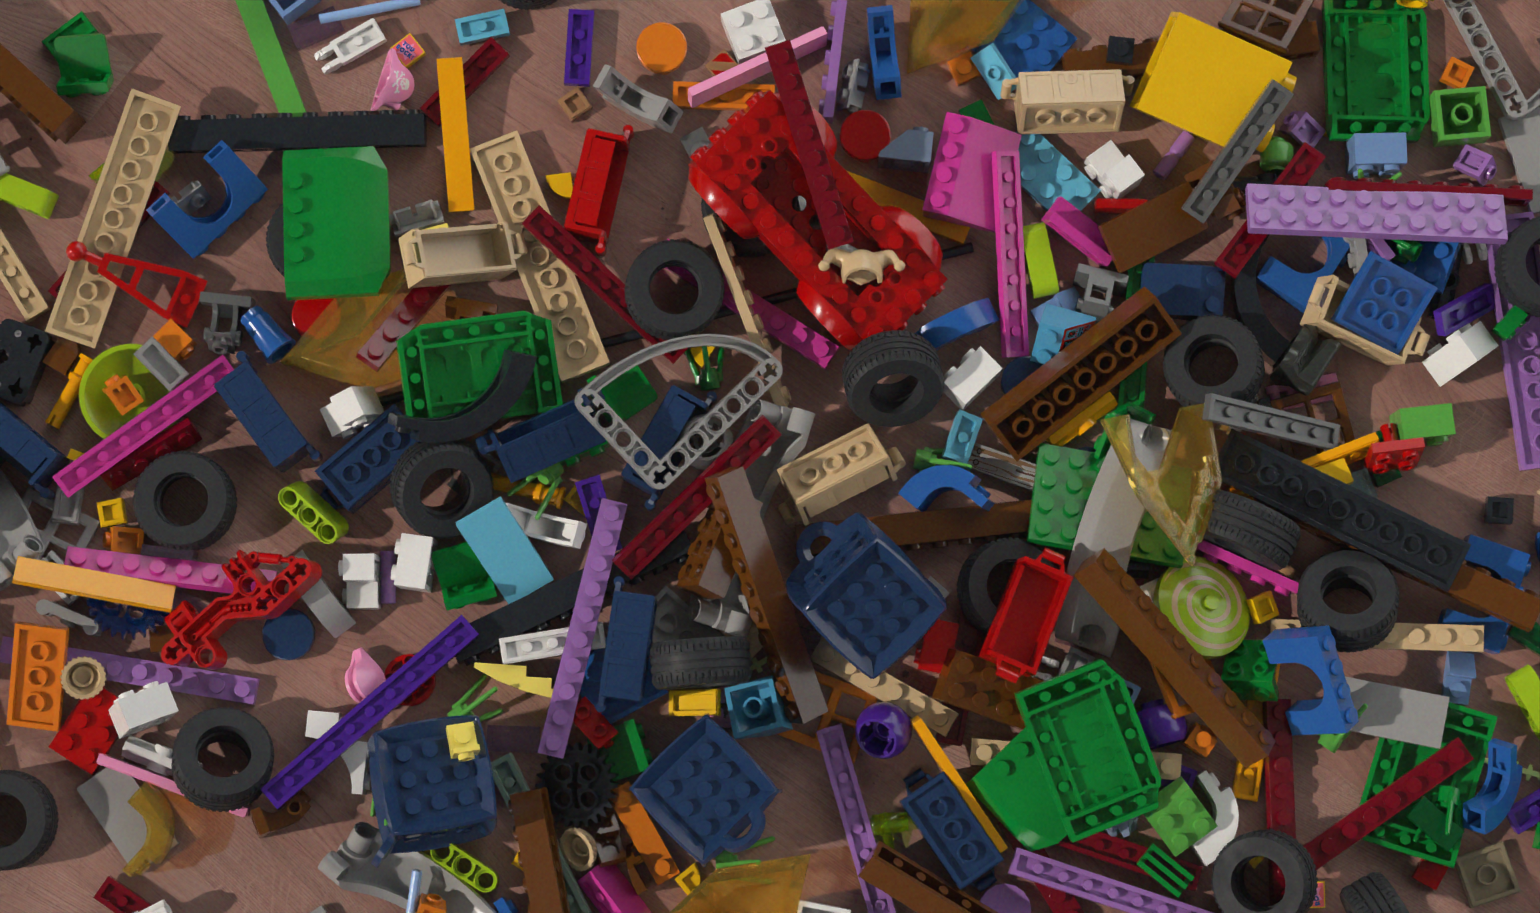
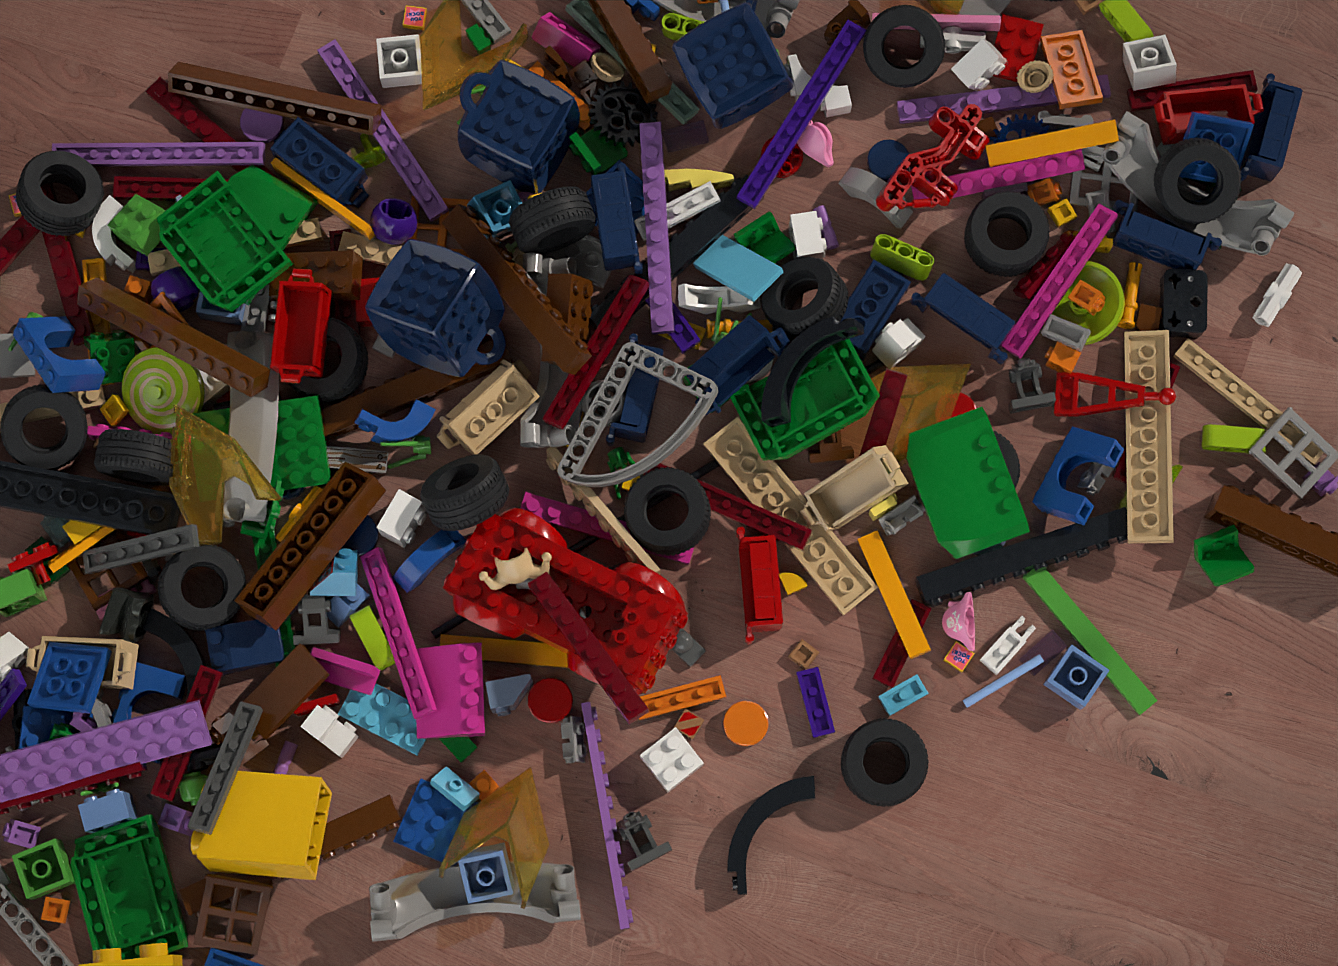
camera: 160 degrees right, 5 degrees down
green tile [41,11,99,62] -> none
blue plant [240,306,296,364] -> none
white brick [338,553,381,610] -> none
light yellow bracket [446,721,480,762] -> none
bright green plant [447,674,503,722] -> none
red hinge [573,697,618,750] -> none
green bracket [586,365,658,423] -> none
light grey arch [593,64,684,133] -> none
bright pink tile [688,26,827,108] -> none
blue arch [867,5,902,100] -> none
medium azure plate [941,409,983,464] -> none
tan container [1000,69,1135,134] -> none
black plate [1106,36,1135,66] -> none
green tile [1136,843,1194,898] -> none

